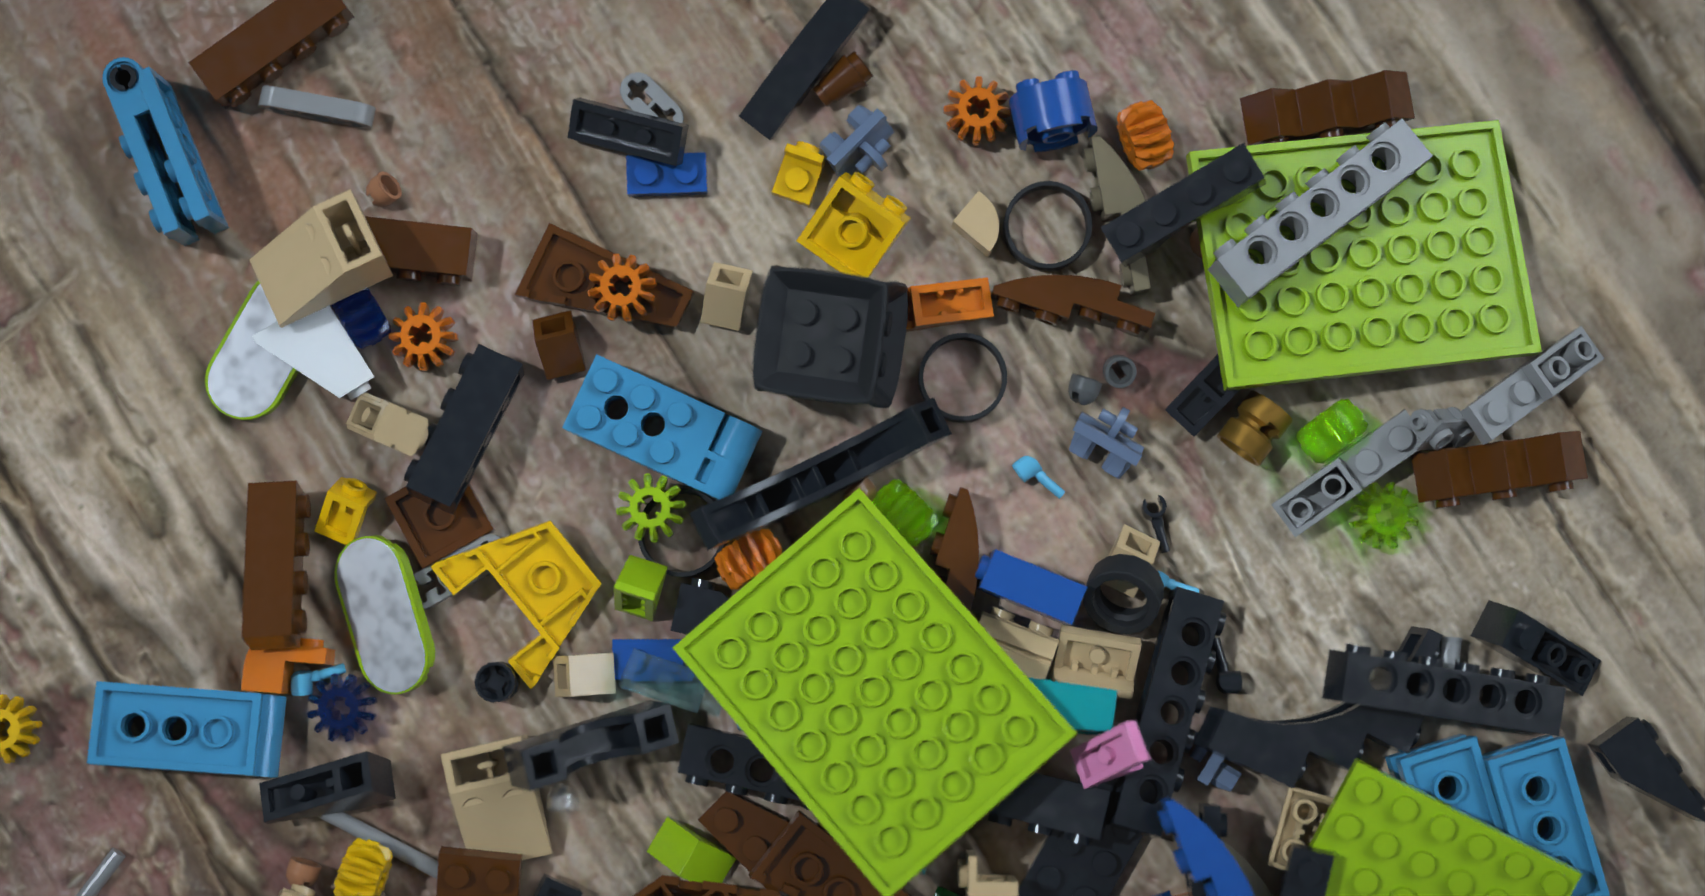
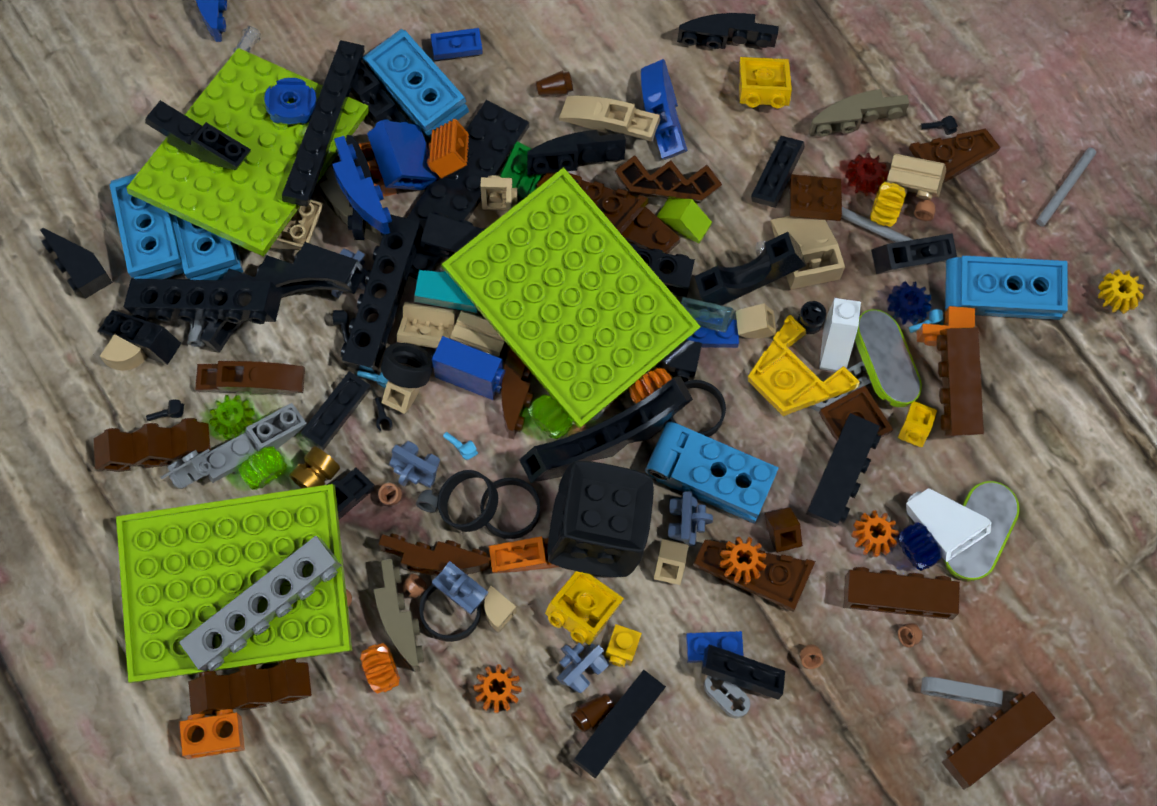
camera: 175 degrees right, 15 degrees down
dark azure hinge [102,57,229,246] -> none
tan slope [249,189,393,328] -> none
tan brick [346,392,429,456] -> none
lime slope [614,555,668,621] -> none
lime gear [616,473,686,543] -> none
blue brick [1009,70,1098,152] -> none
bright pink slope [1070,720,1150,789] -> none
black arch [1101,143,1266,267] -> none
dark grey hinge [1103,355,1137,388] -> none
light grey slope [1460,326,1604,445] -> none
none -> tan brick [100,334,147,371]
none -> black hand [146,399,184,421]
none -> orange brick [179,709,245,759]
none -> reddish brown slope [195,361,305,394]
none -> black plate [301,371,371,451]
none -> nougat hinge [378,483,402,505]
none -> nougat hinge [403,573,427,598]
none -> sand blue hips [432,561,489,615]
none -> black tyre [438,470,499,532]
none -> sand blue hips [668,492,713,546]
none -> nougat hinge [800,644,824,669]
none -> white slope [819,298,861,372]

